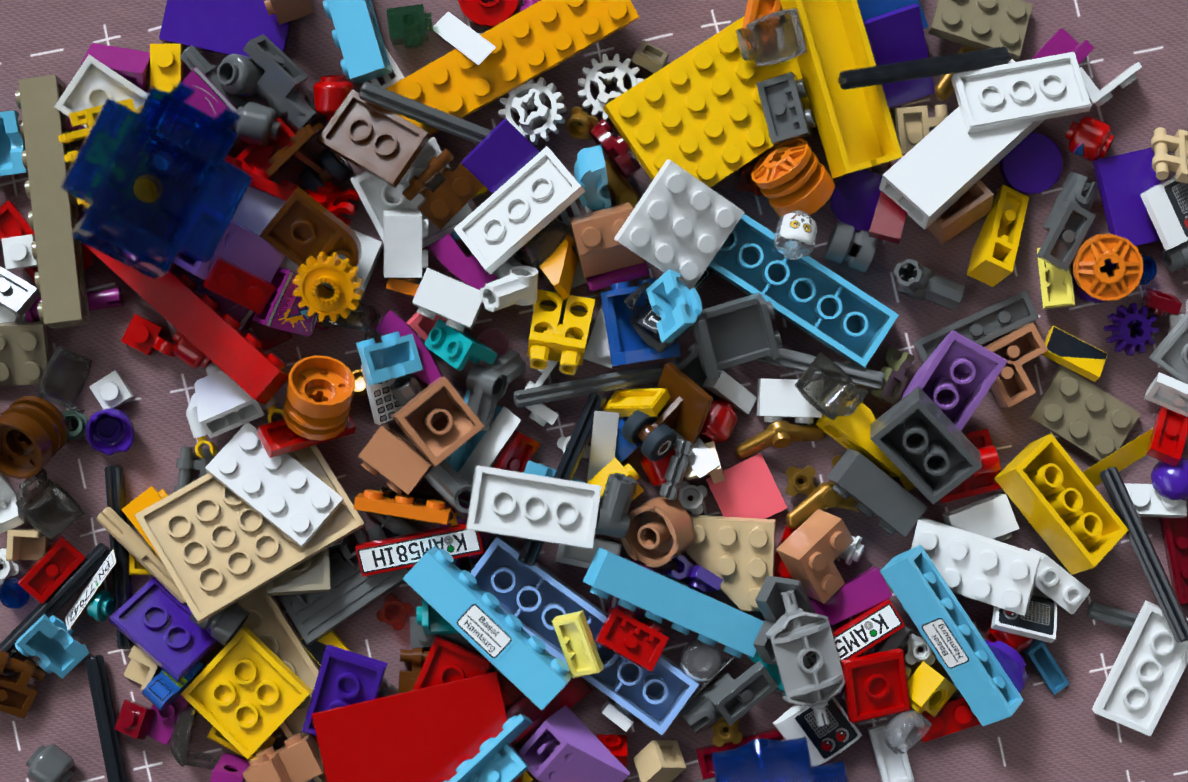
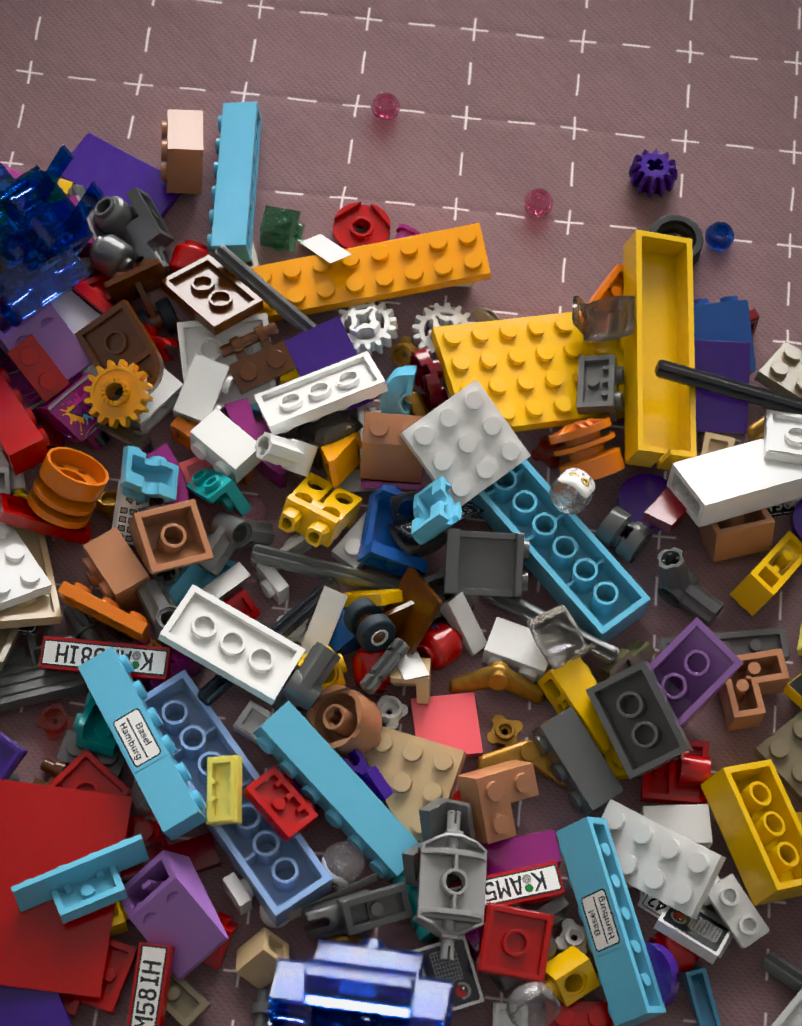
camera: 15 degrees right, 25 degrees down
white plate [839,536,865,565] -> none

